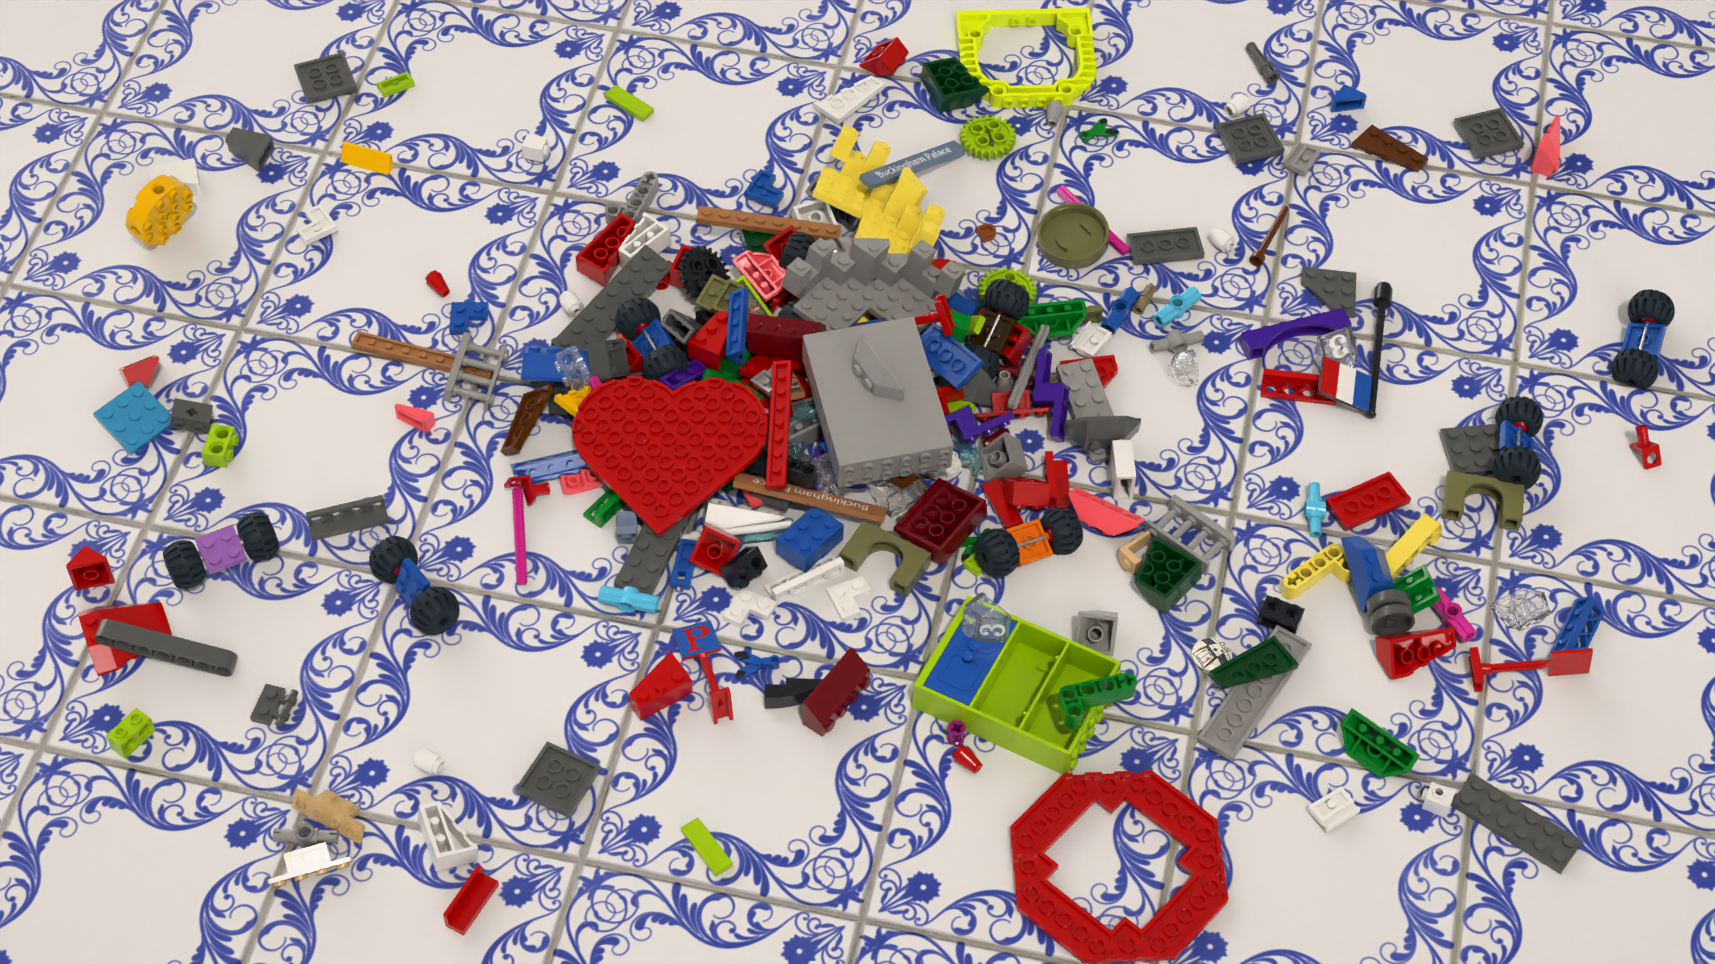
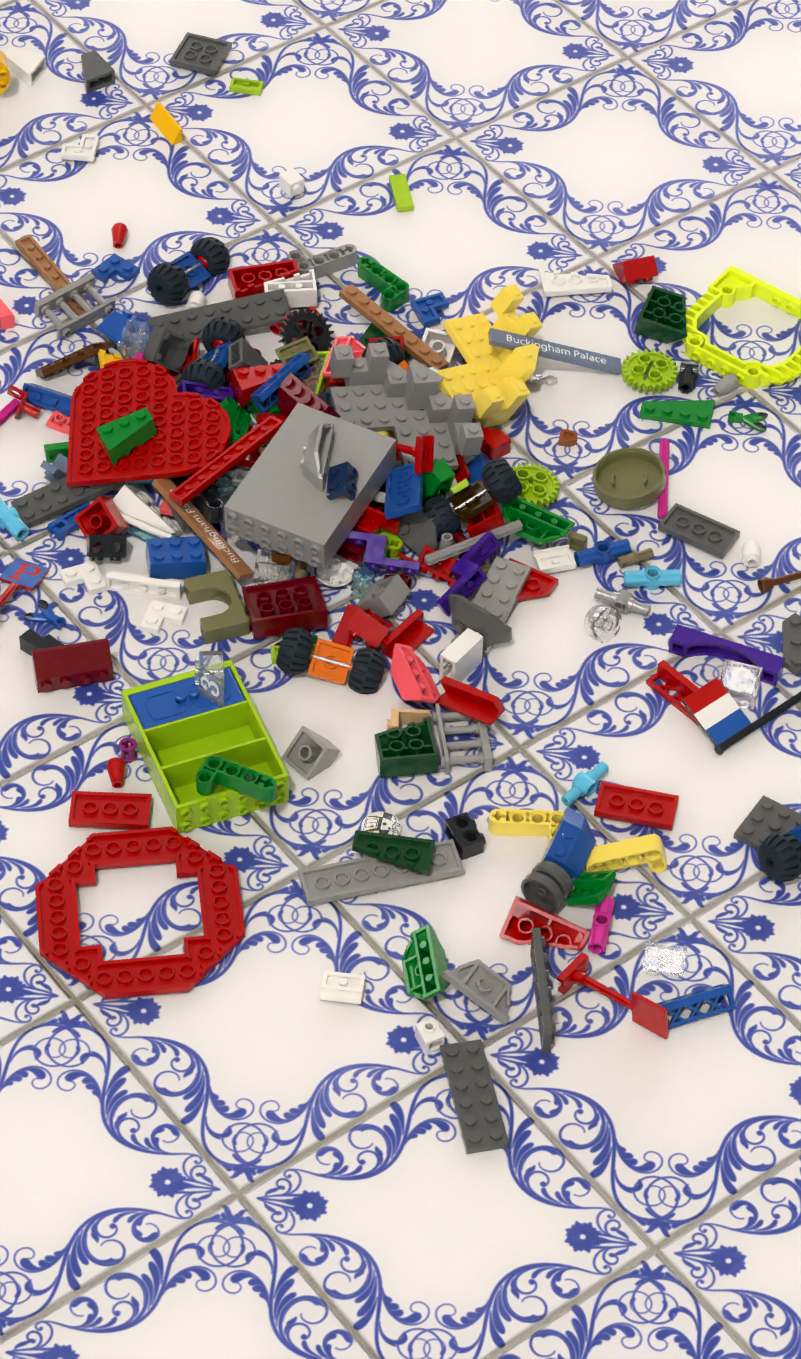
camera: 40 degrees right, 5 degrees down
olive arch [1441,471,1525,531] -> none
none -> red plate [68,791,152,829]
none -> green wedge [96,407,157,466]
none -> black plate [147,237,230,305]
none -> dark blue bracket [326,461,358,501]
none -> green beam [358,256,409,312]
none -> red panel [436,676,505,726]
none -> light grey wing [441,959,511,1026]
none -> dark grey plate [530,928,556,1054]
none -> green wing [639,400,715,429]
none -> black piece [678,361,699,394]

